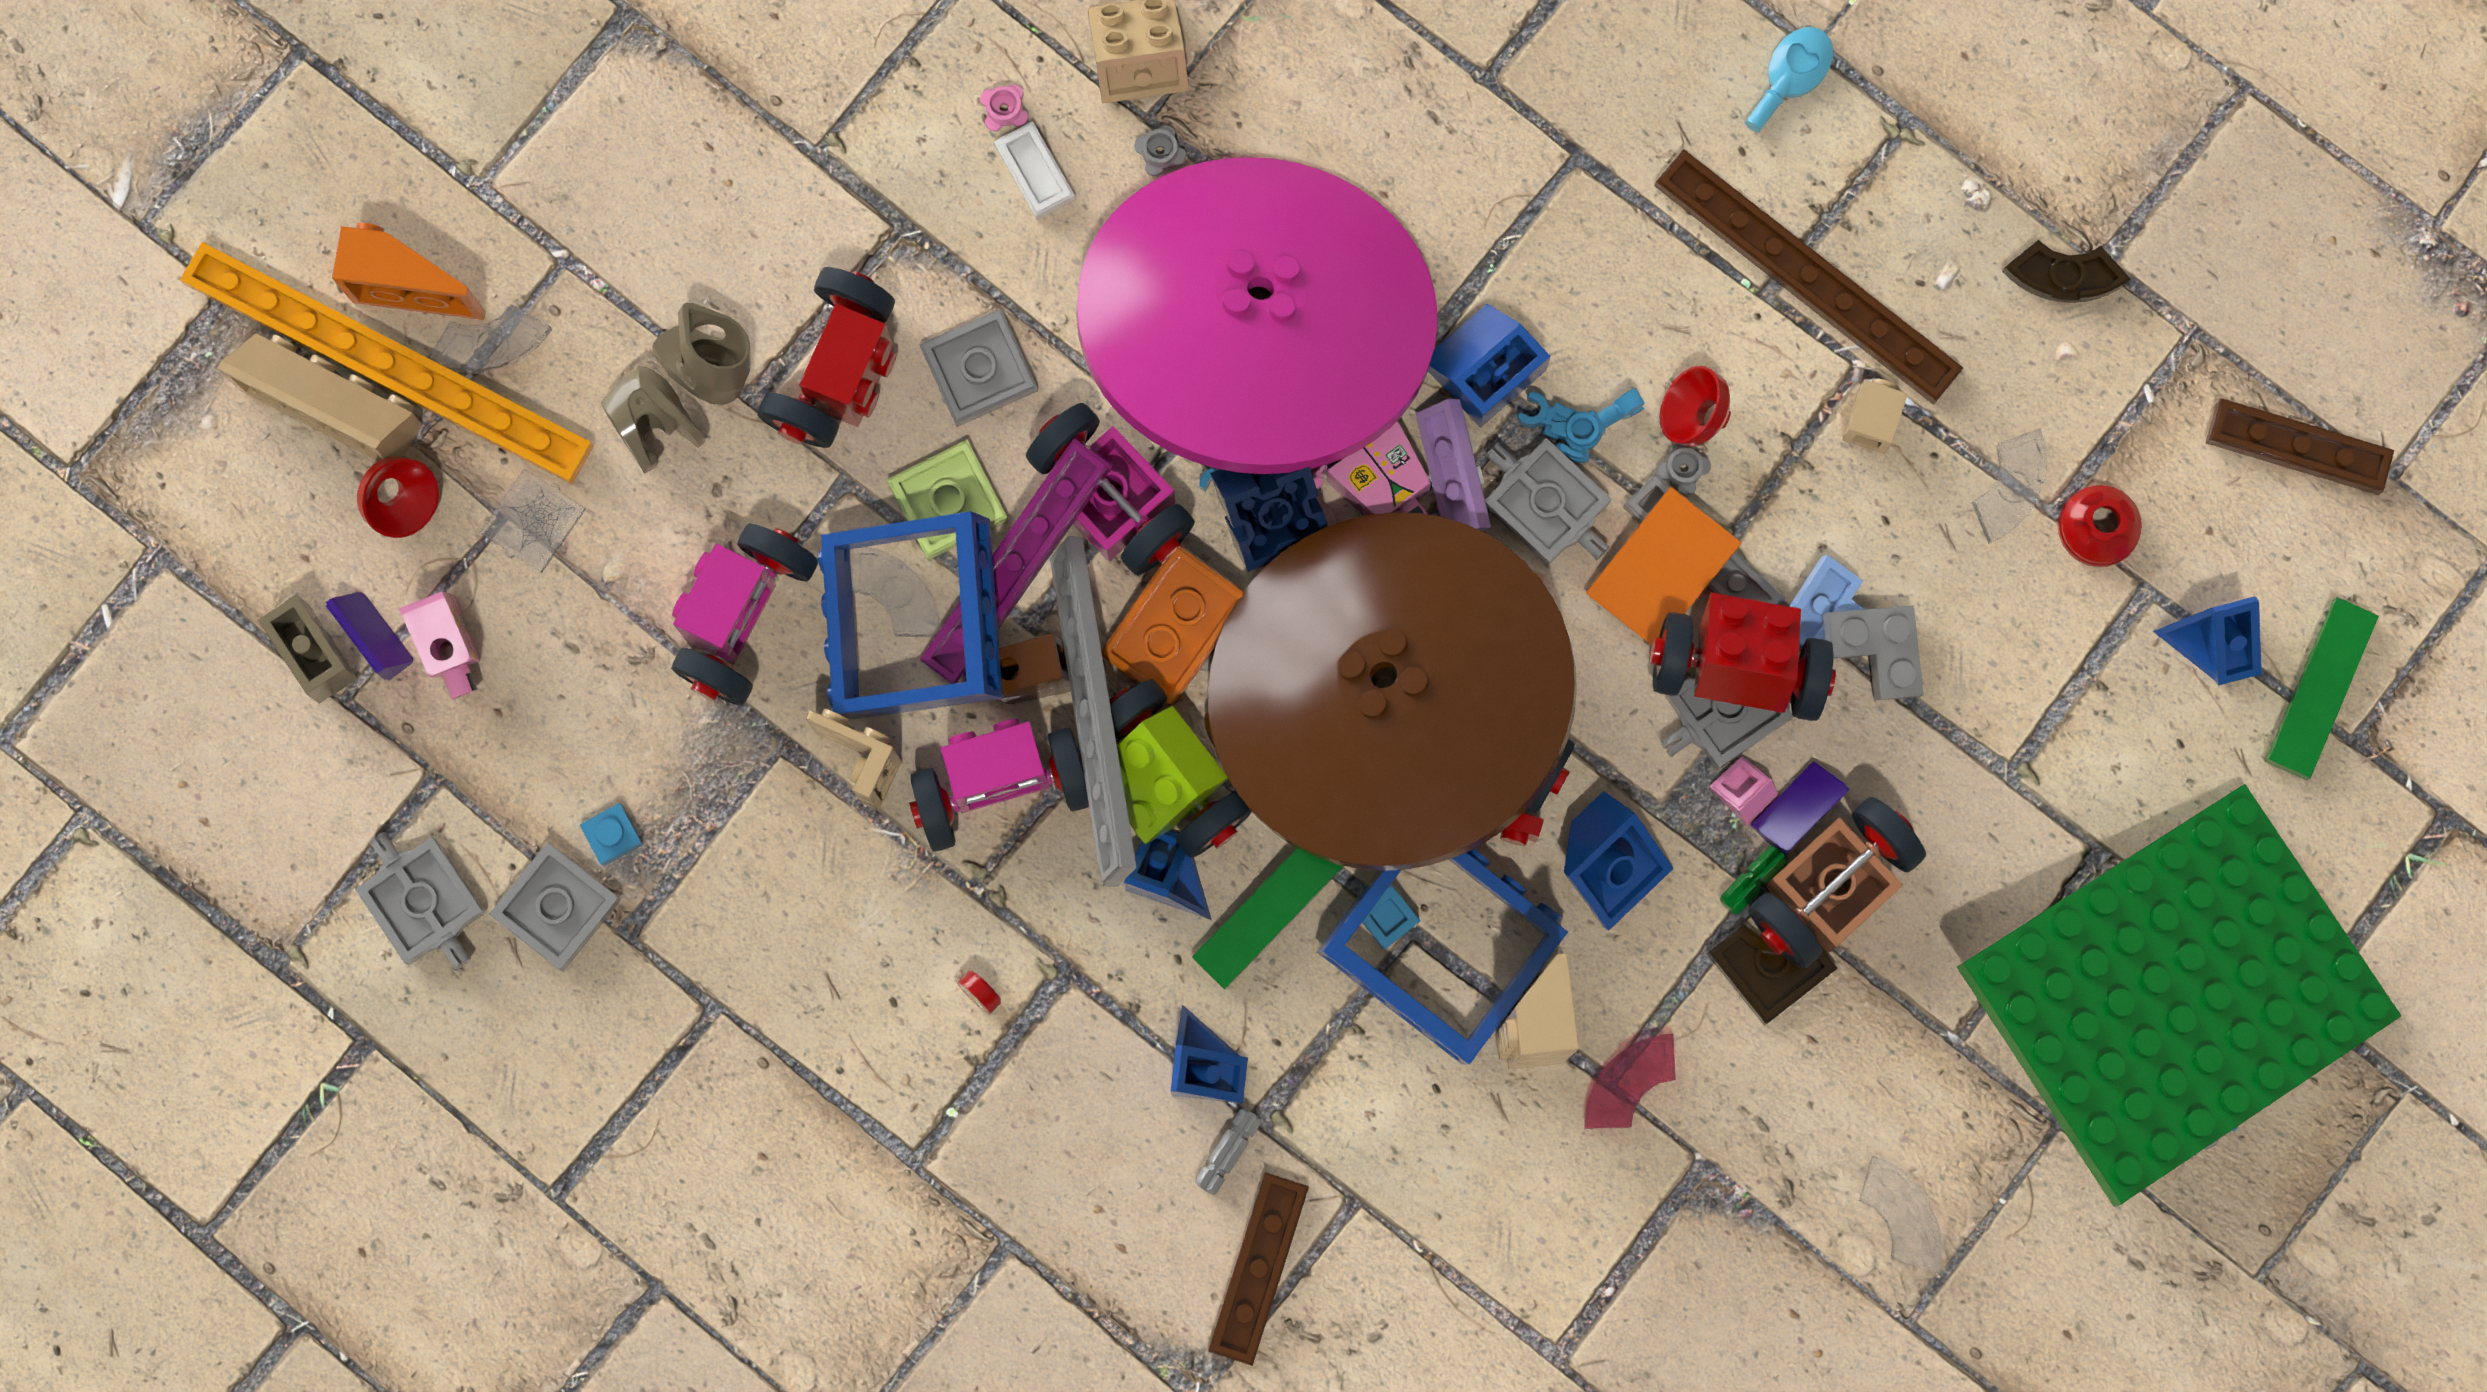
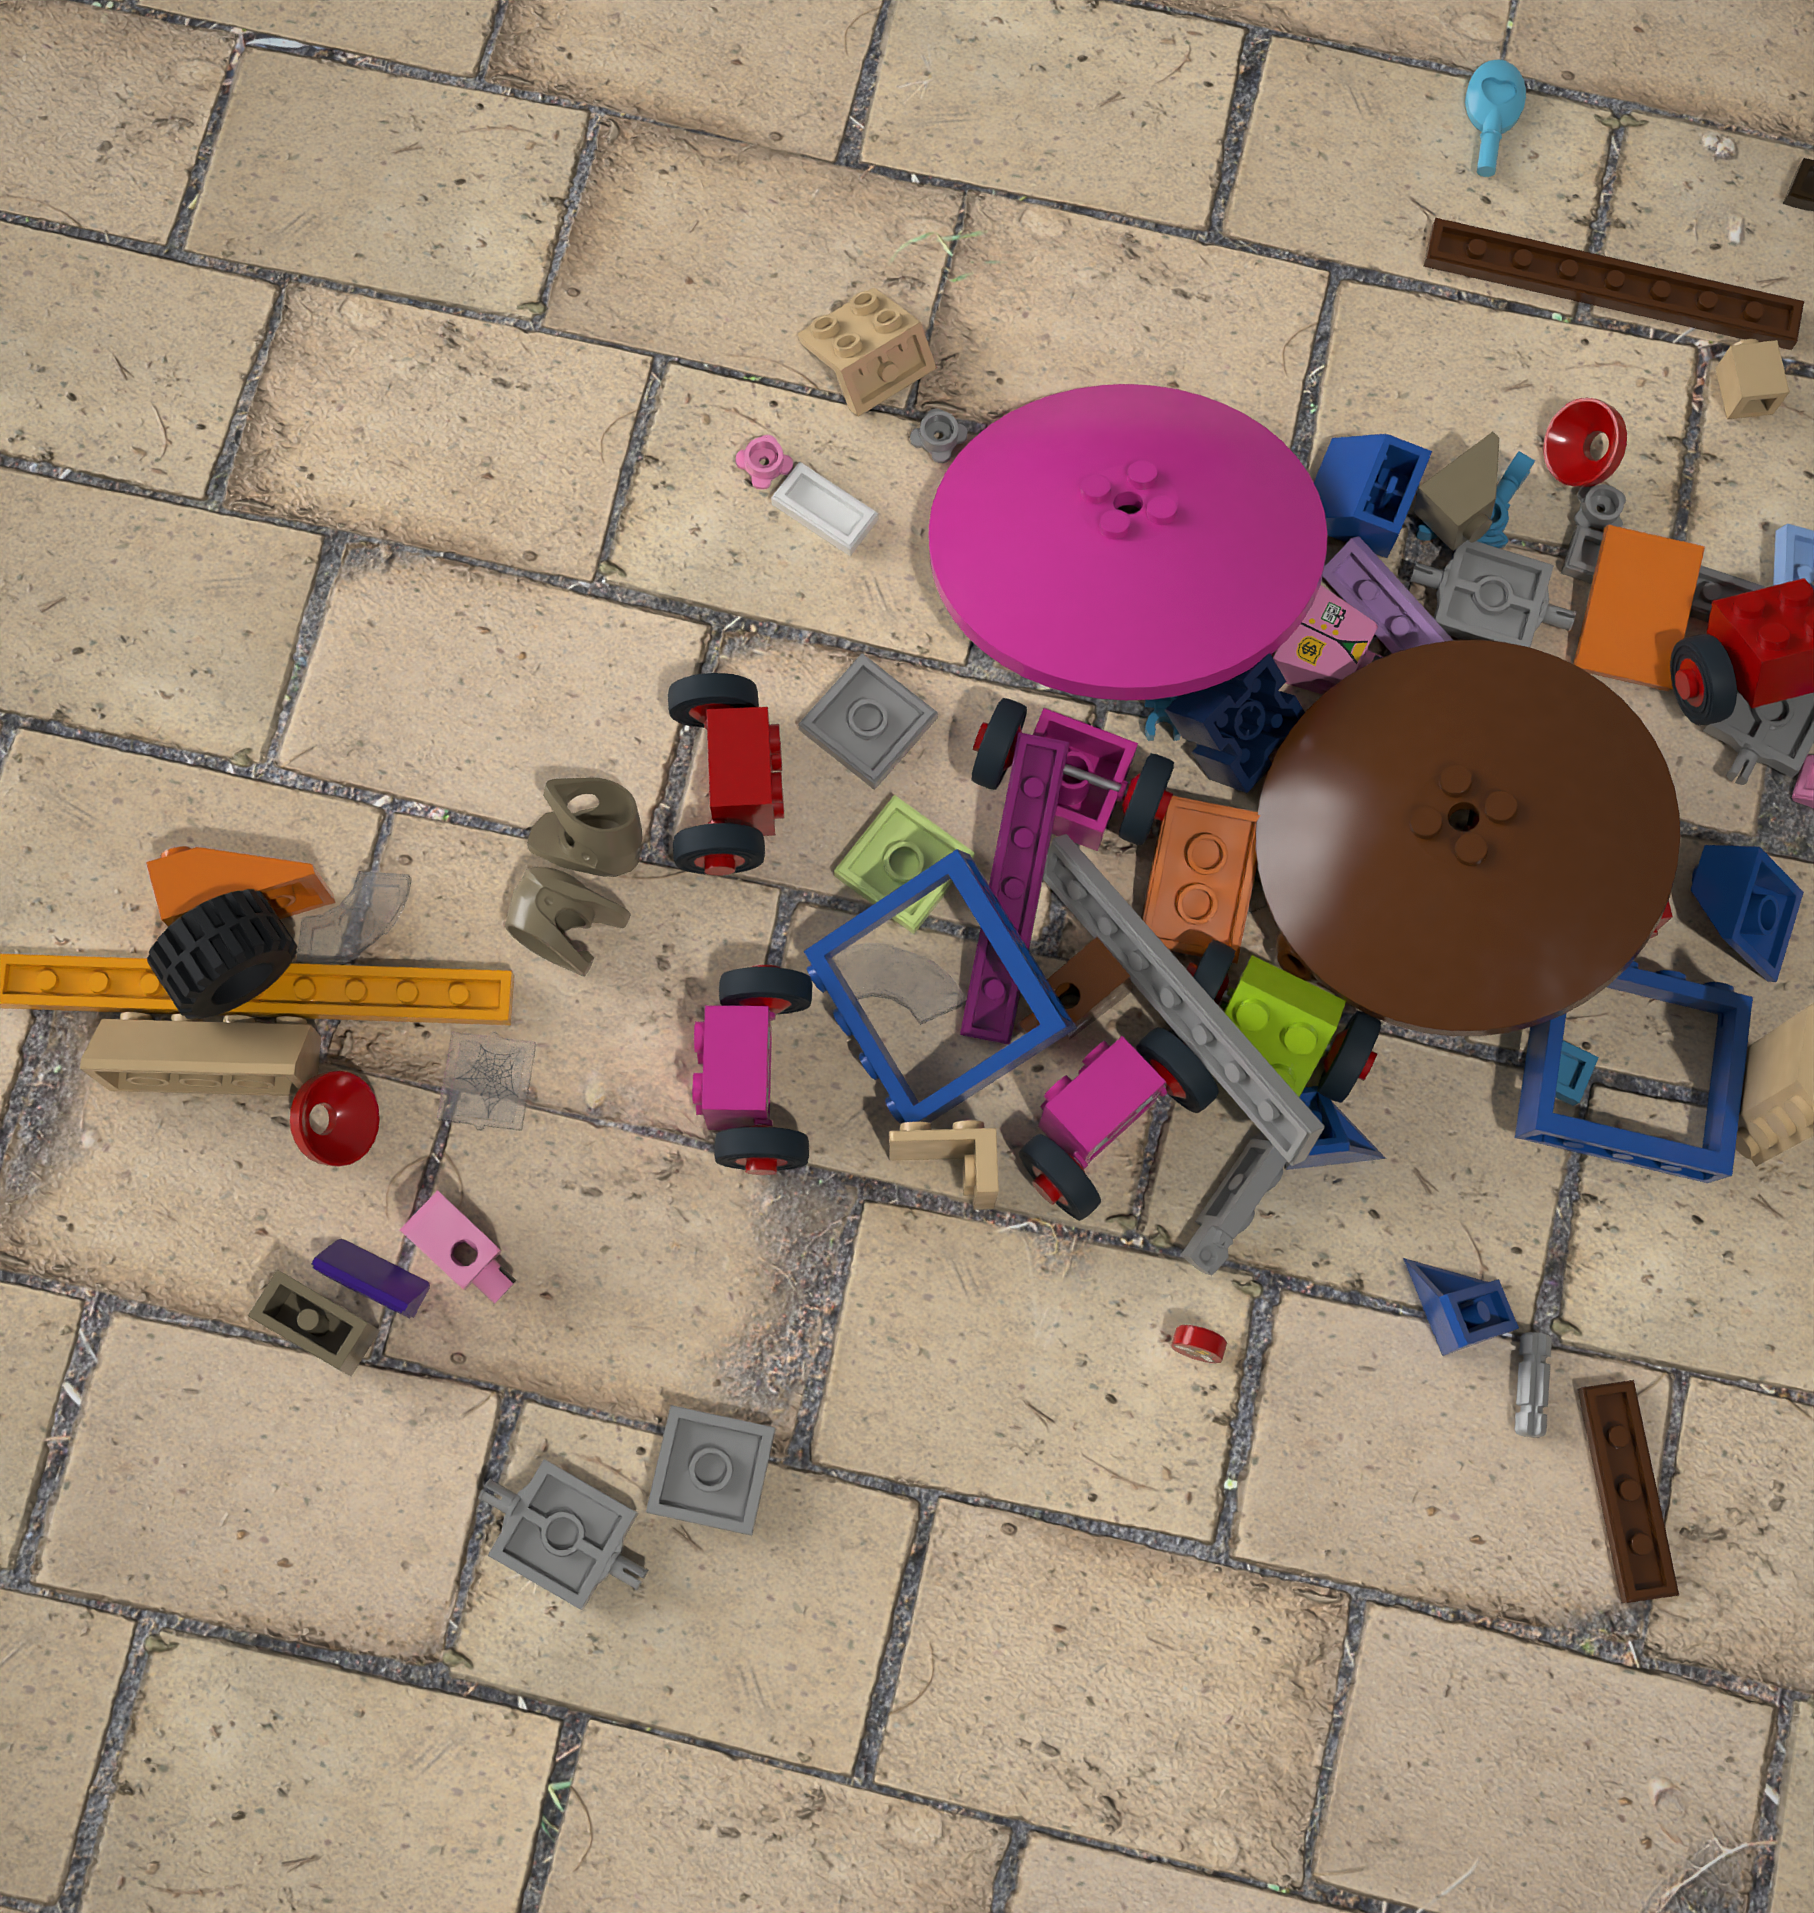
camera: 30 degrees left, 5 degrees down
dark azure plate [580,803,644,867] -> none
green tile [1192,848,1345,990] -> none
none -> black tyre [147,889,297,1019]
none -> light grey hinge [1181,1138,1287,1275]
none -> dark tan slope [1414,432,1500,551]

